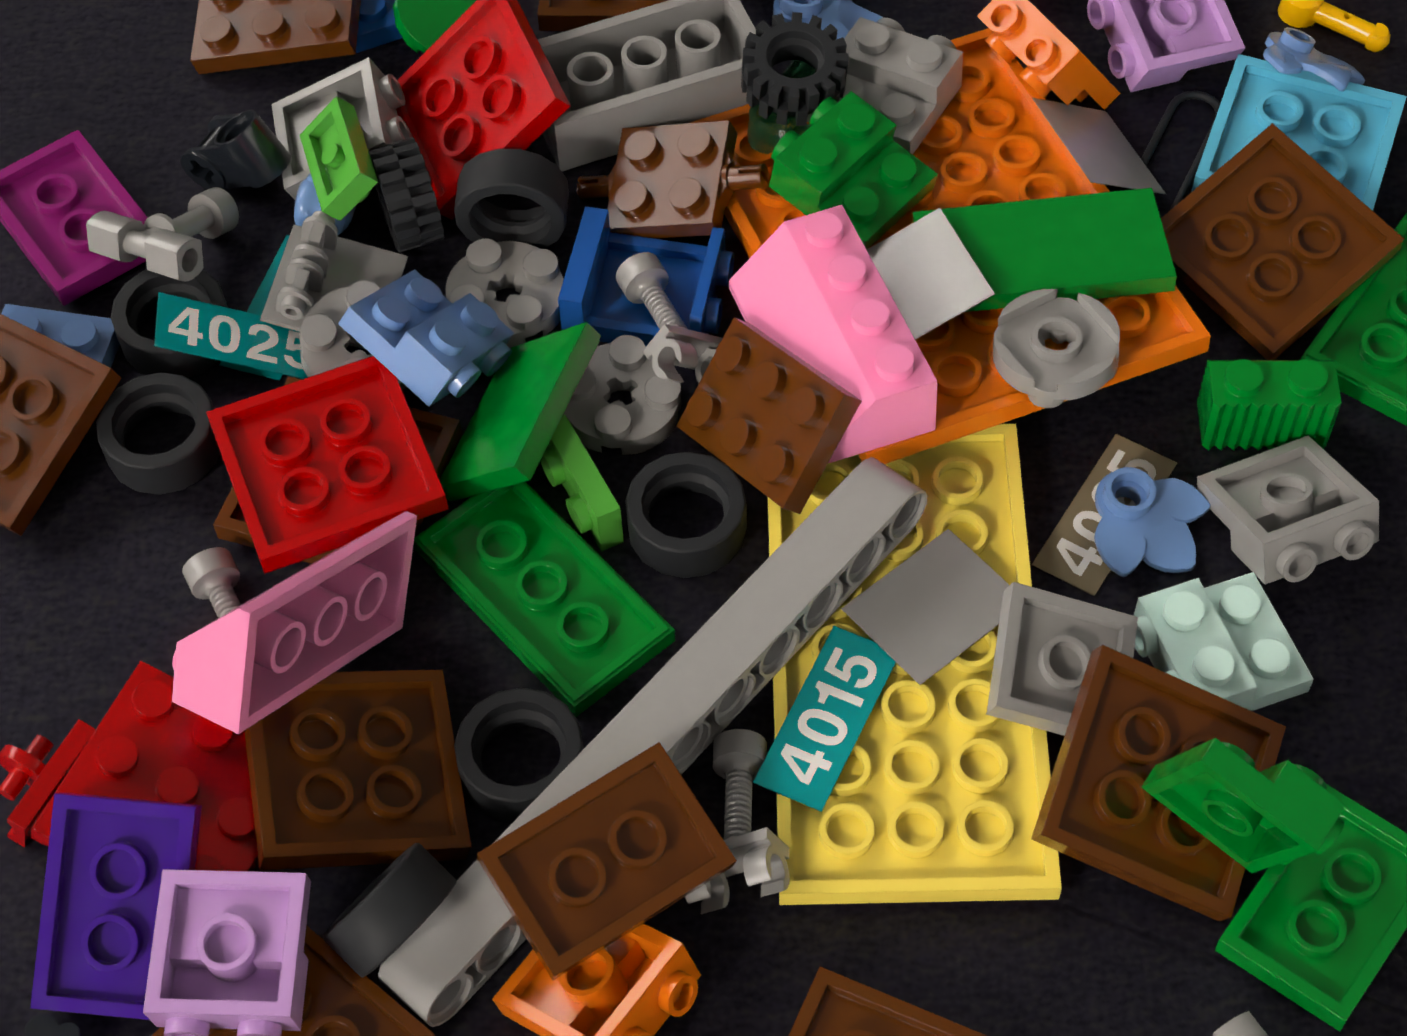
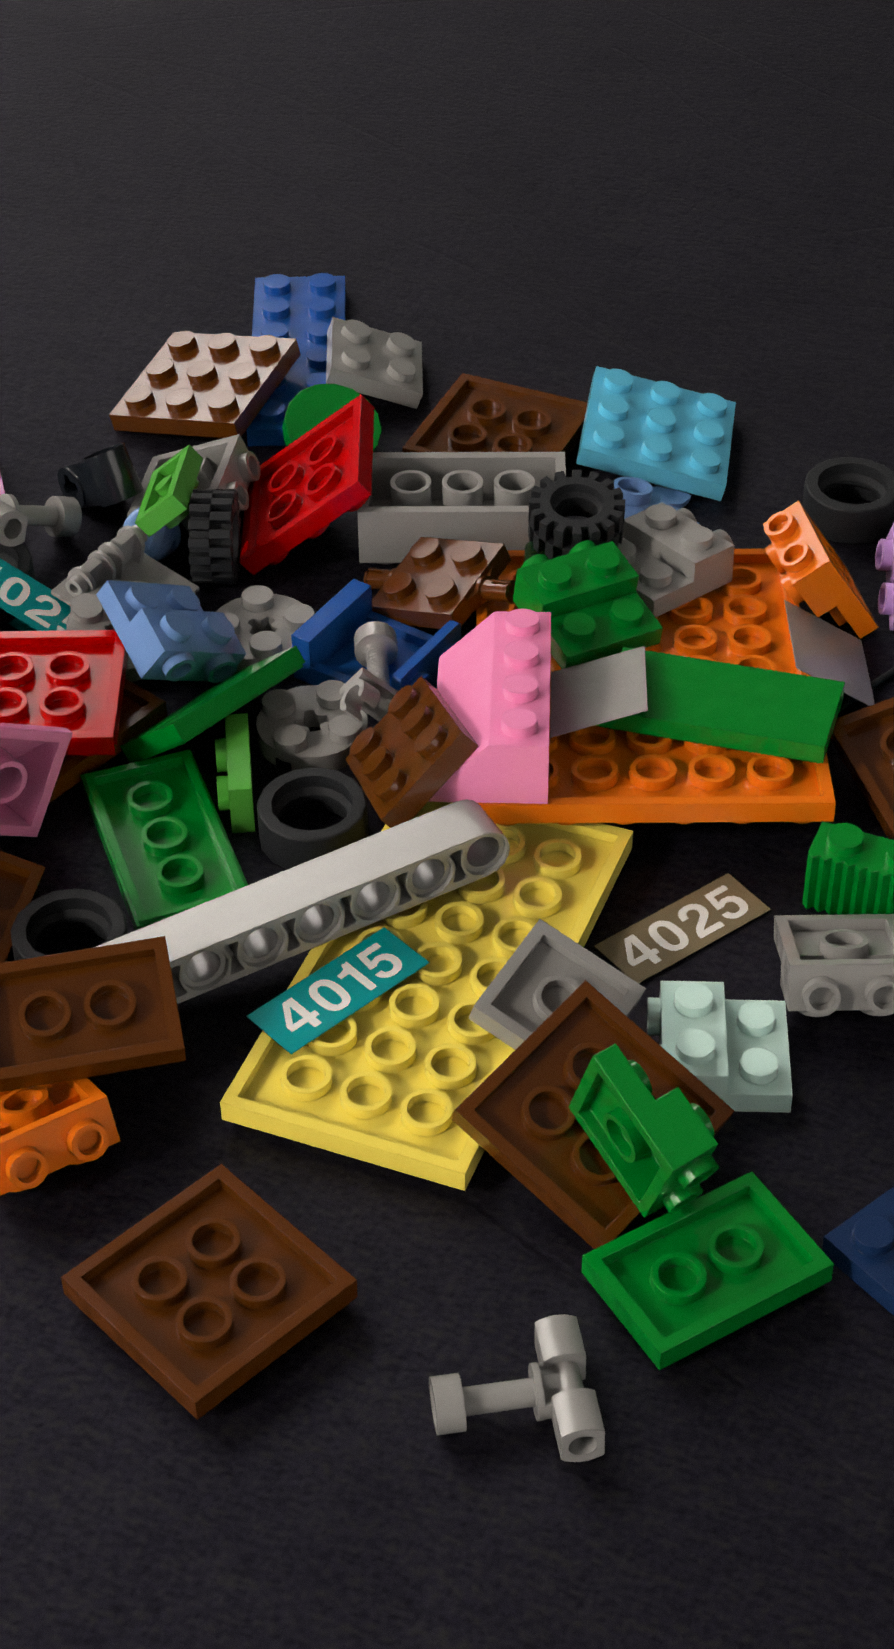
camera: 20 degrees right, 15 degrees down
black tyre [454,149,569,249] -> none
light grey bar [686,729,790,914] -> none
light grey sticker [841,529,1009,685] -> none
light grey plate [993,289,1120,408] -> none
medium blue plate [1094,467,1210,577] -> none

